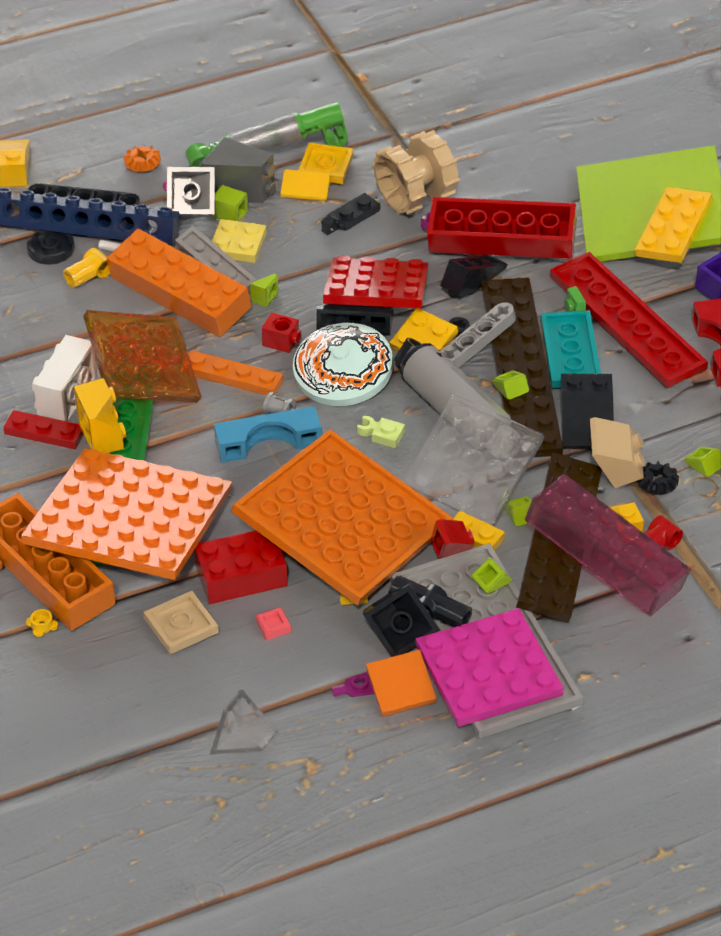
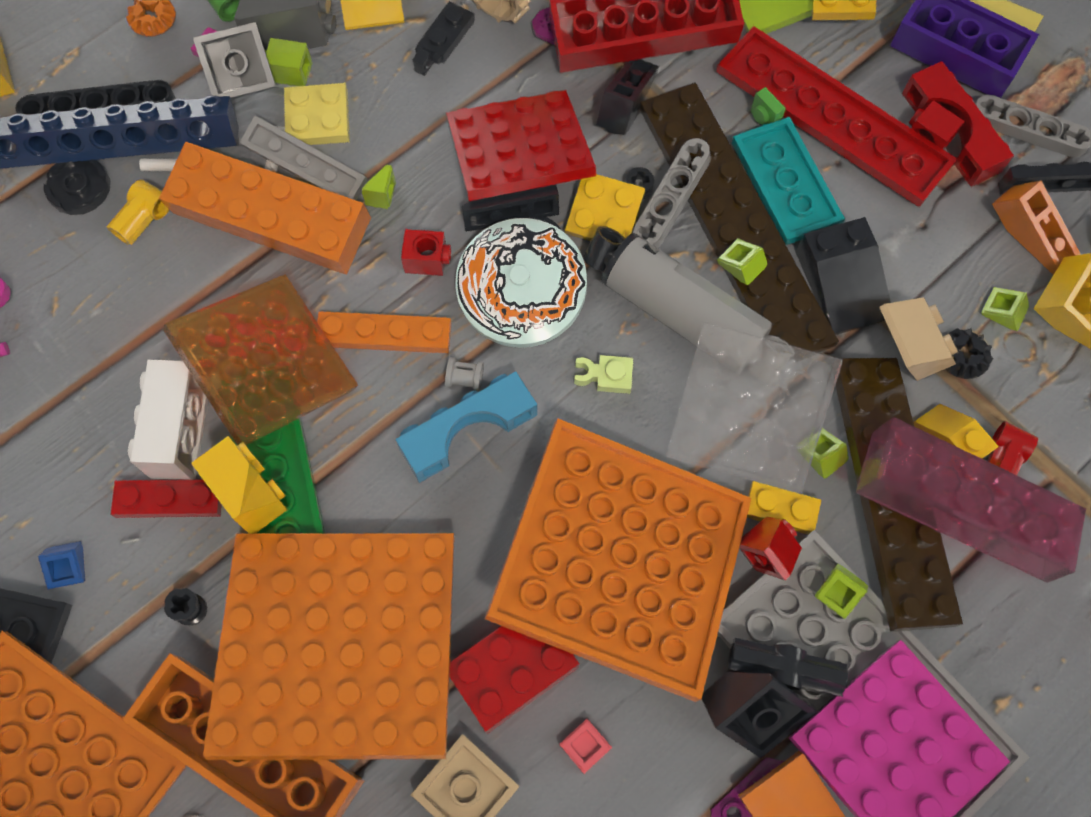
camera: 20 degrees left, 25 degrees up
none -> black bush [164,588,207,626]
none -> red brick [908,100,965,149]

